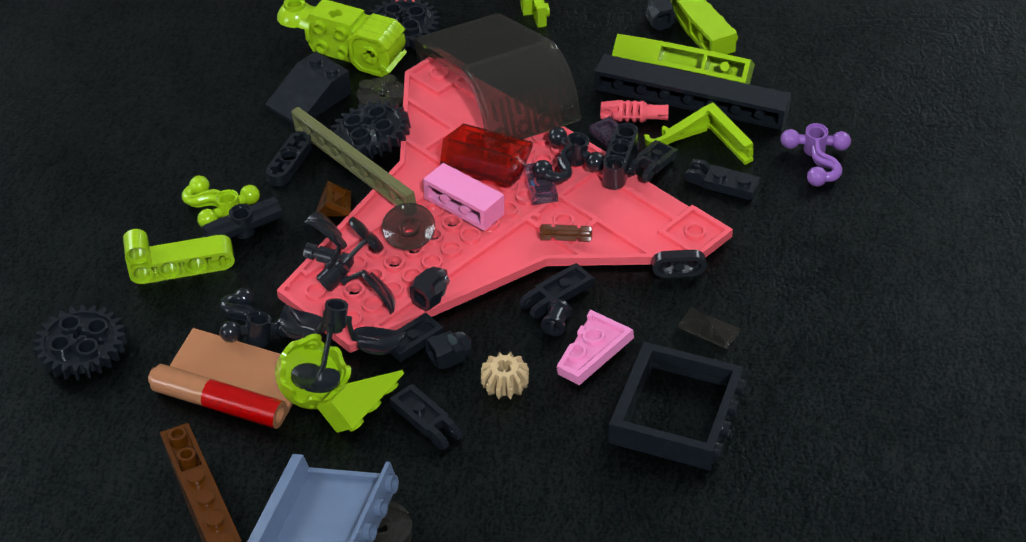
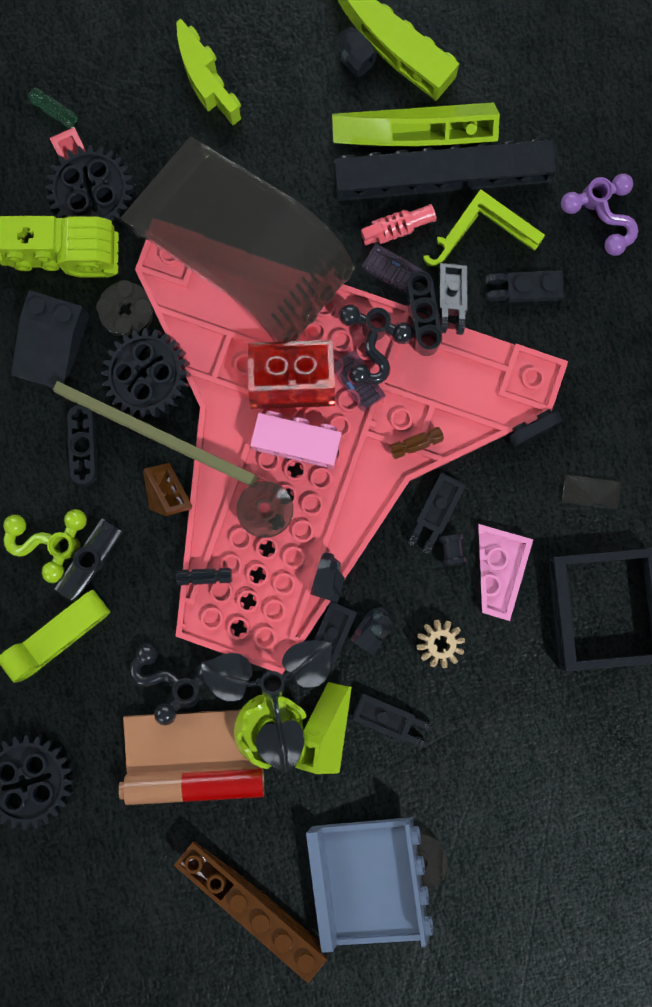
camera: 25 degrees left, 40 degrees up
black plant [304,212,396,315] -> none

